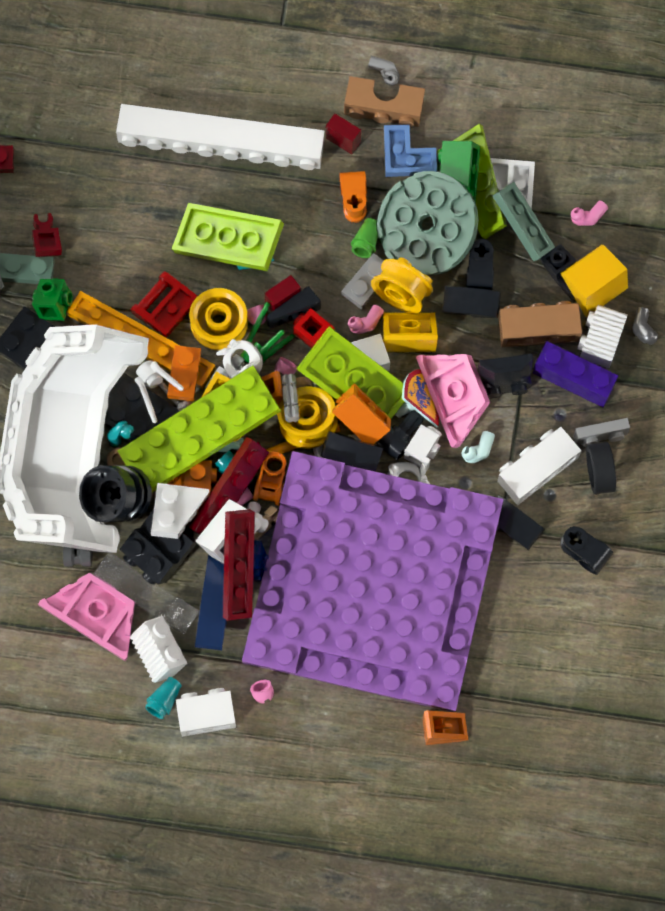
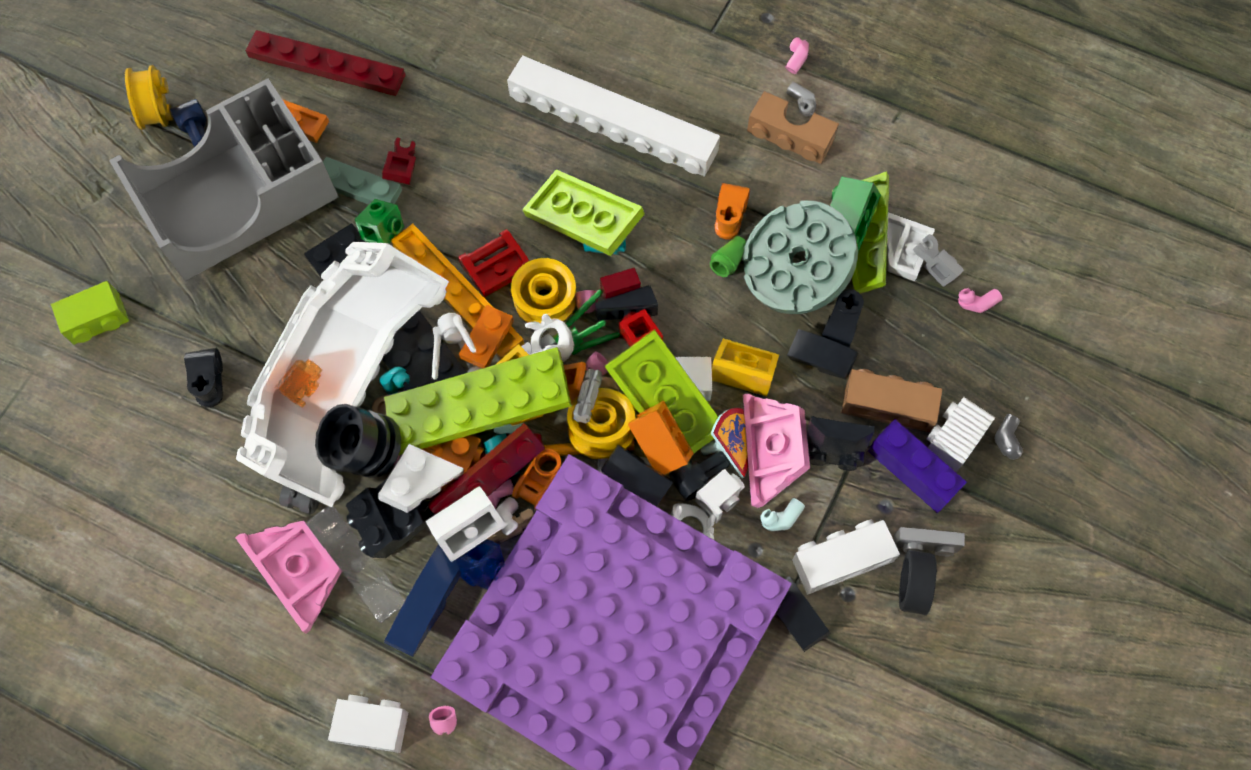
camera: 20 degrees right, 5 degrees down
white brick [130,616,188,683] -> none
teal cone [145,677,182,719] -> none
dark red plate [223,509,255,621] -> none
dark red piece [326,113,361,155] -> none
light grey plate [341,253,384,310] -> none
bright pink arm [348,305,384,334] -> none
yellow wheel [371,257,433,314] -> none
medium blue plate [384,125,437,177] -> none
sand green plate [493,182,555,262] -> none
black slope [540,244,577,302] -> none
black piece [560,526,613,575] -> none
yellow slope [561,245,628,317] -> none
none -> clear orange brick [274,359,323,408]
none -> bright pink arm [785,37,809,74]
none -> light grey plate [913,234,964,287]

